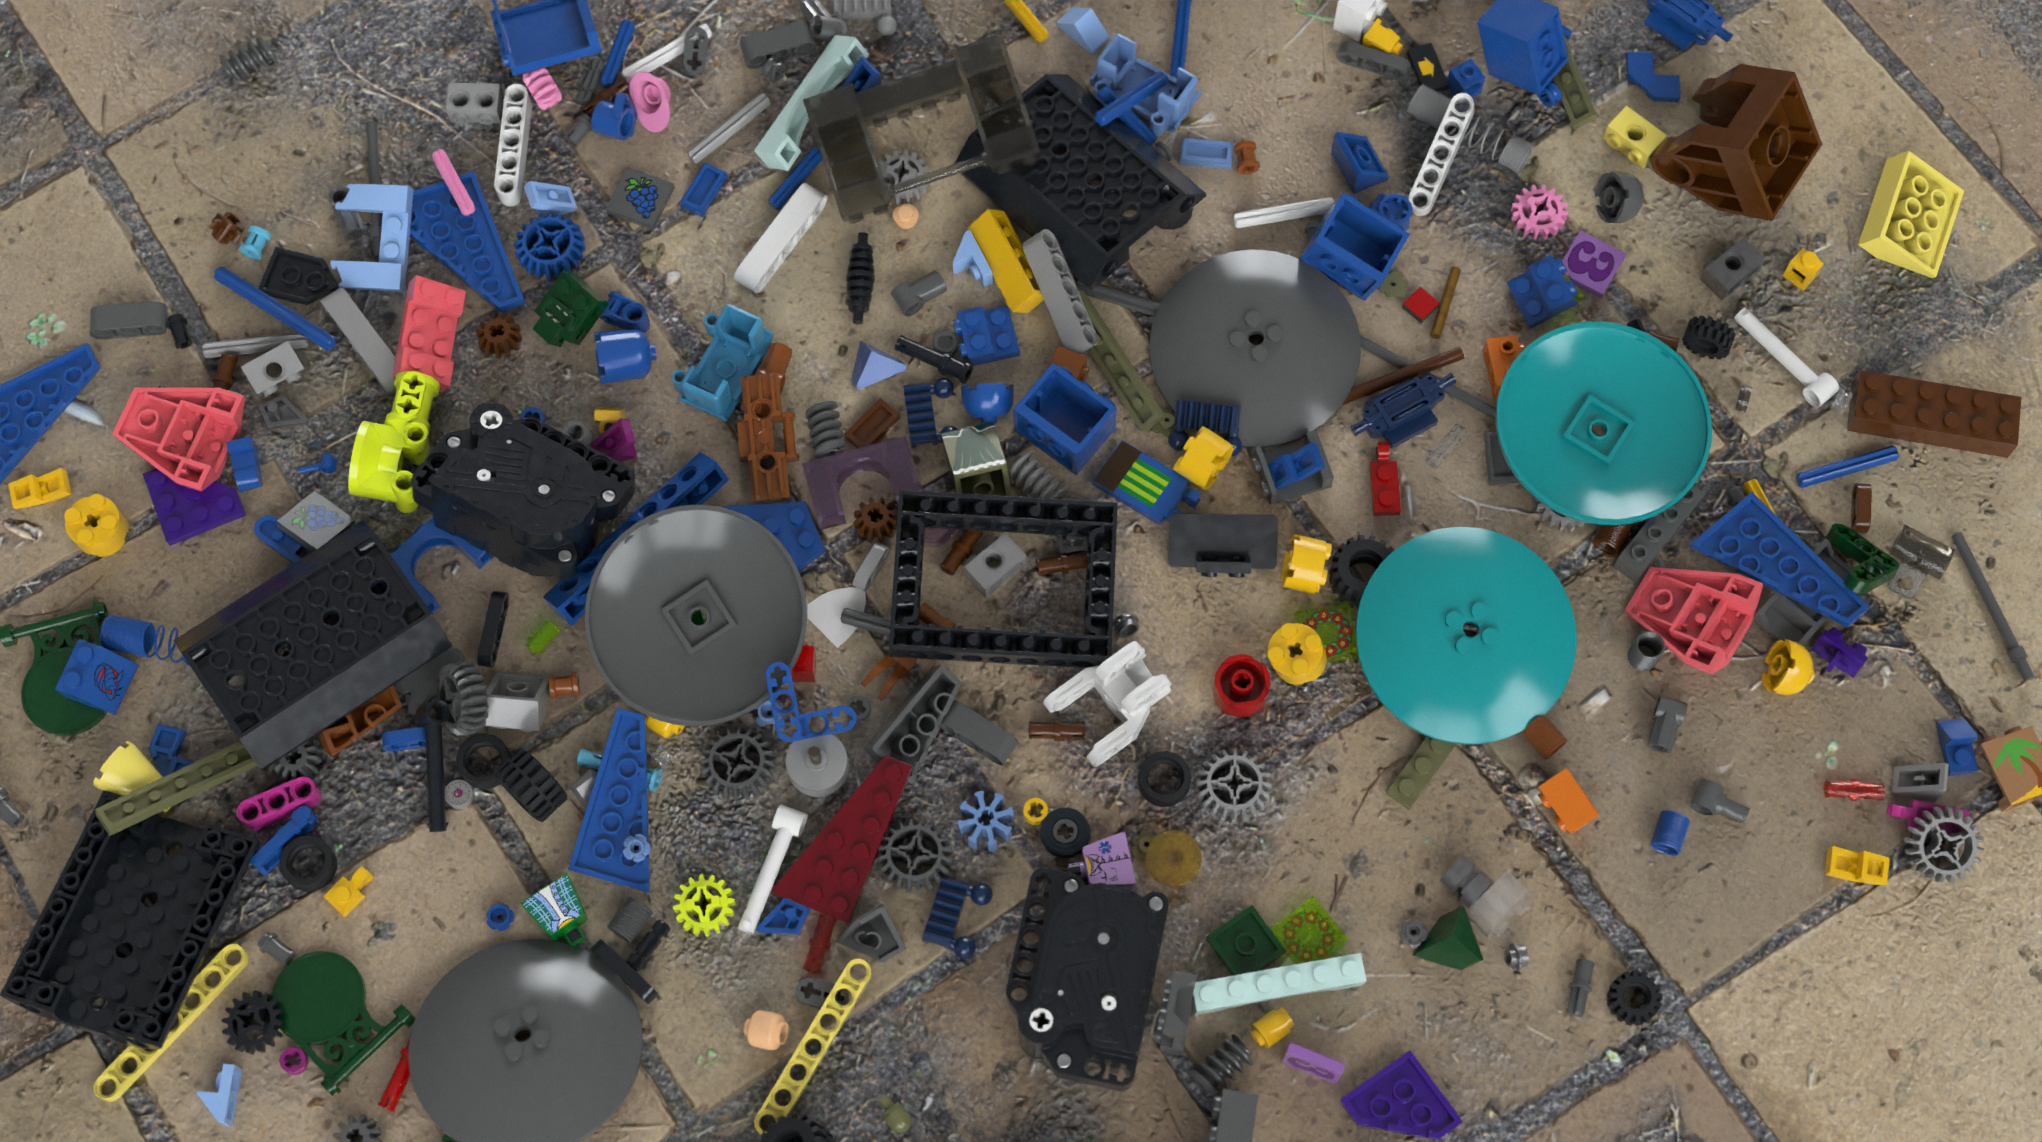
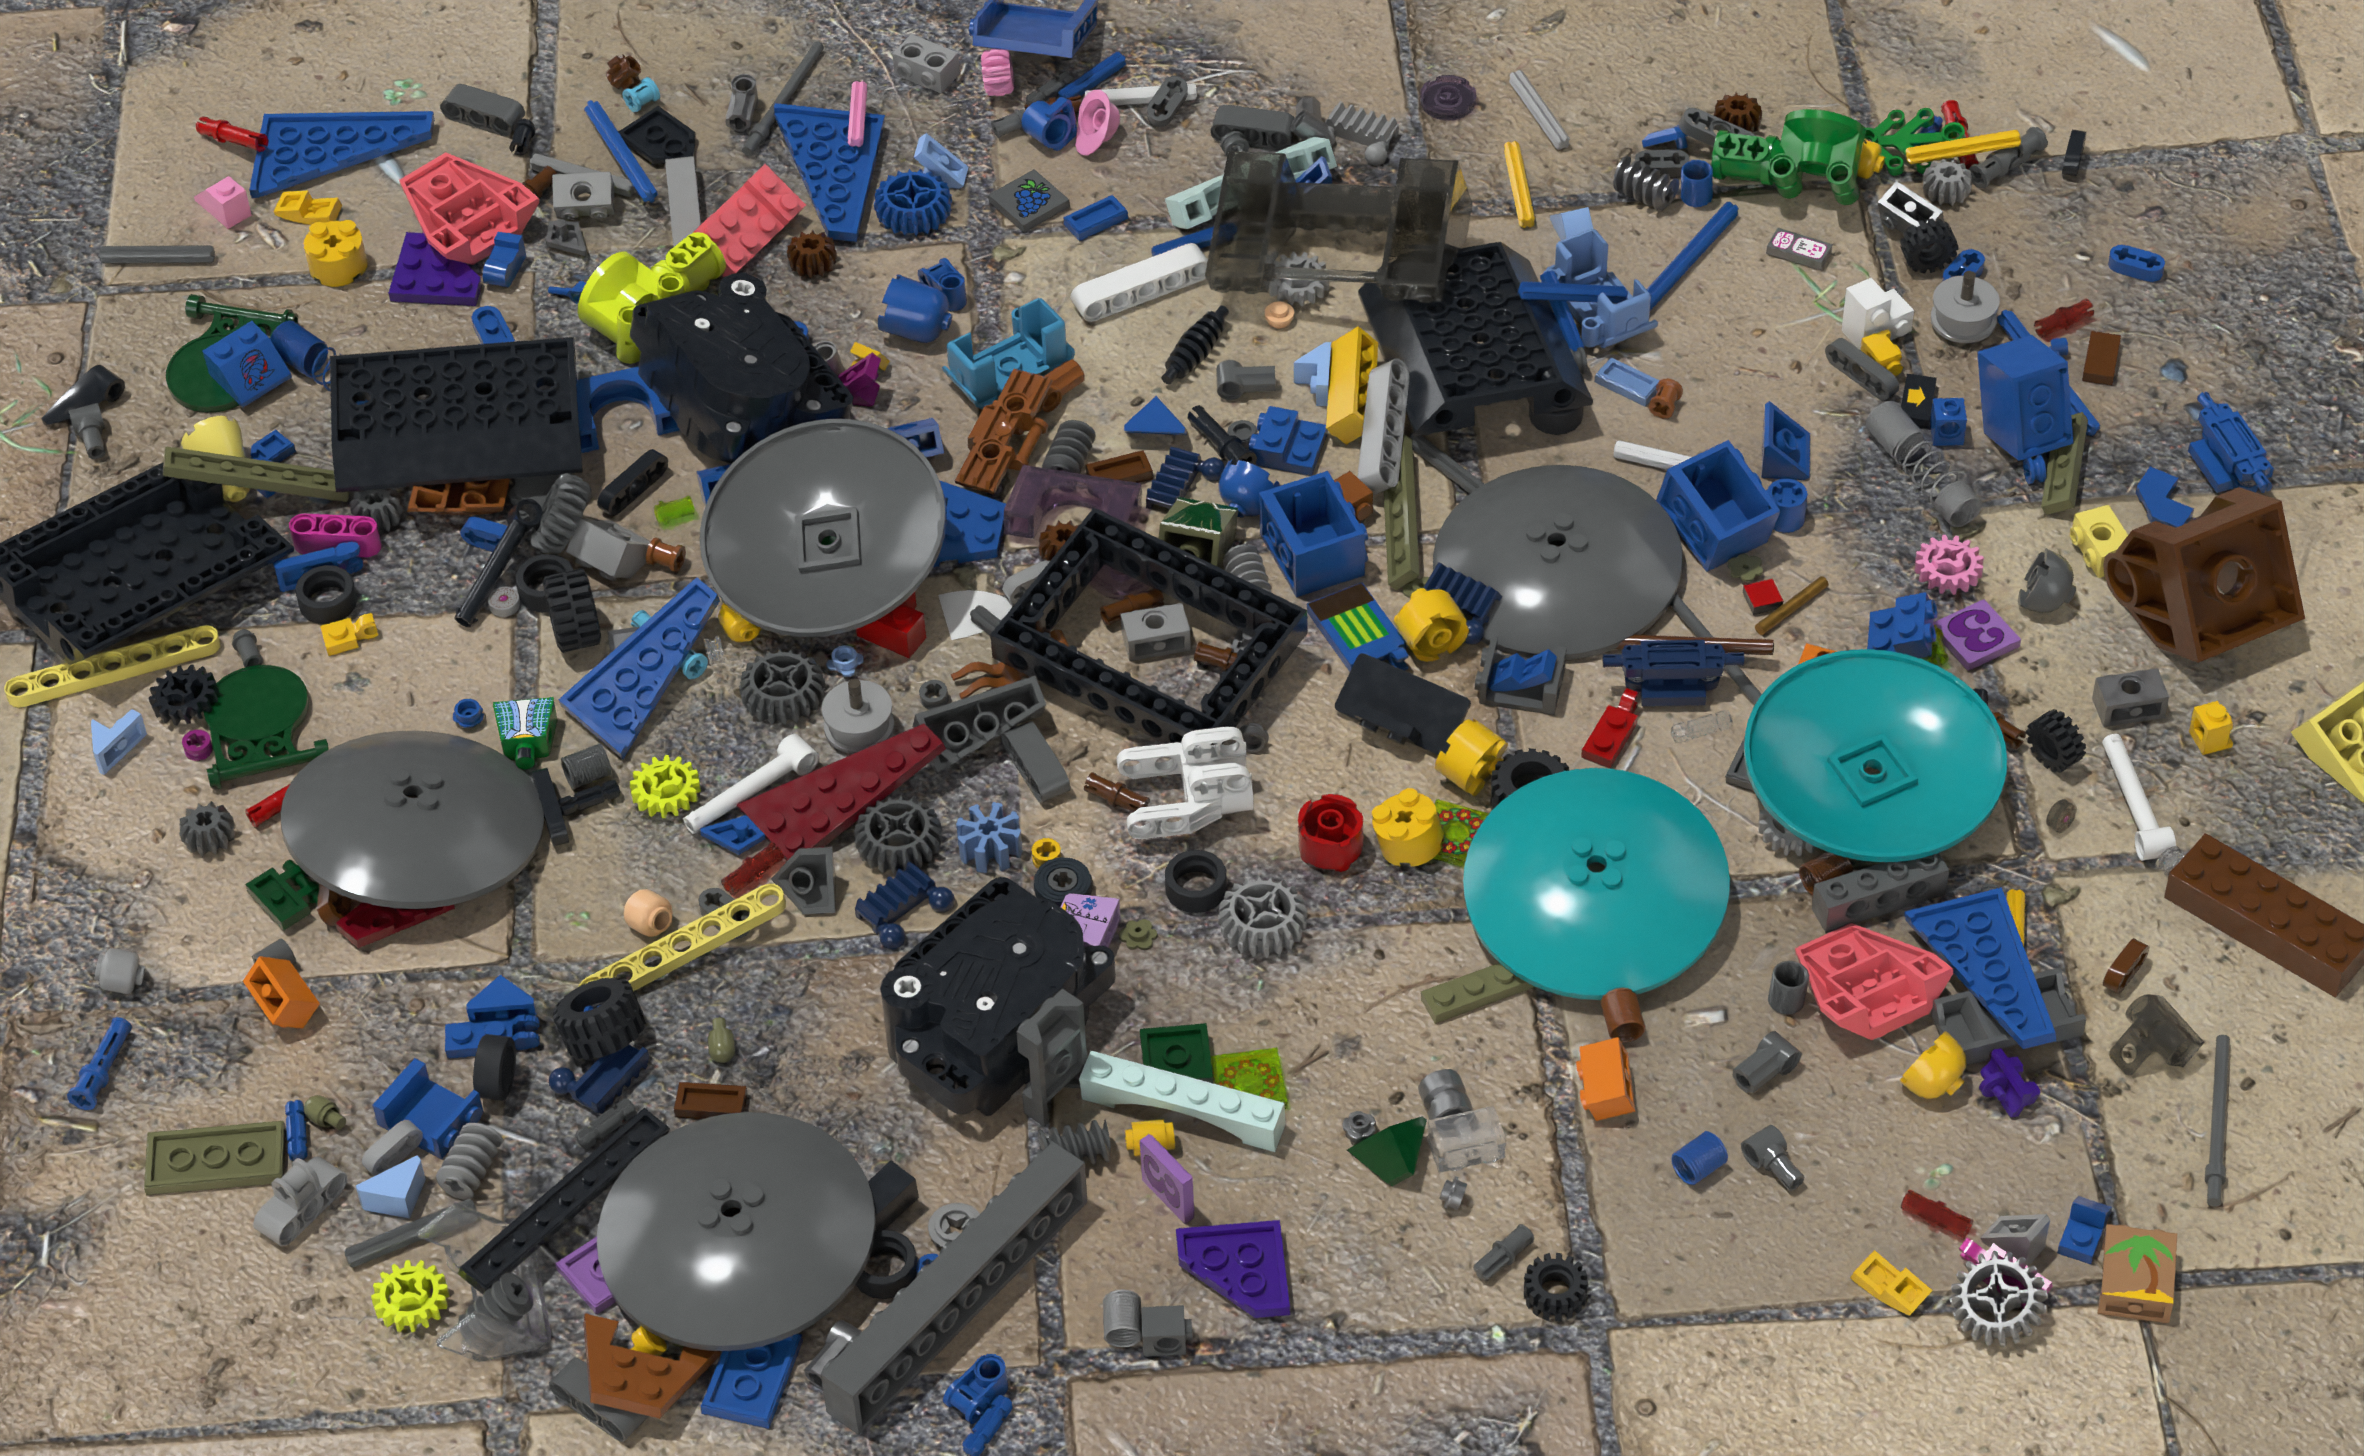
camera: 30 degrees right, 20 degrees down
tile [277,491,355,552] -> none
light blue wedge [330,184,414,292] -> none
white beam [494,83,532,207] -> none
dark green piece [532,269,609,347] -> none
medium blue plate [623,834,651,862] -> none
light grey axle [687,93,770,164] -> none
blue beam [766,662,857,742] -> none
clear yellow tile [1145,830,1202,888] -> none
white beam [1408,93,1474,216] -> none
blue axle [1796,445,1899,488] -> none
dark green beam [1826,523,1900,594] -> none

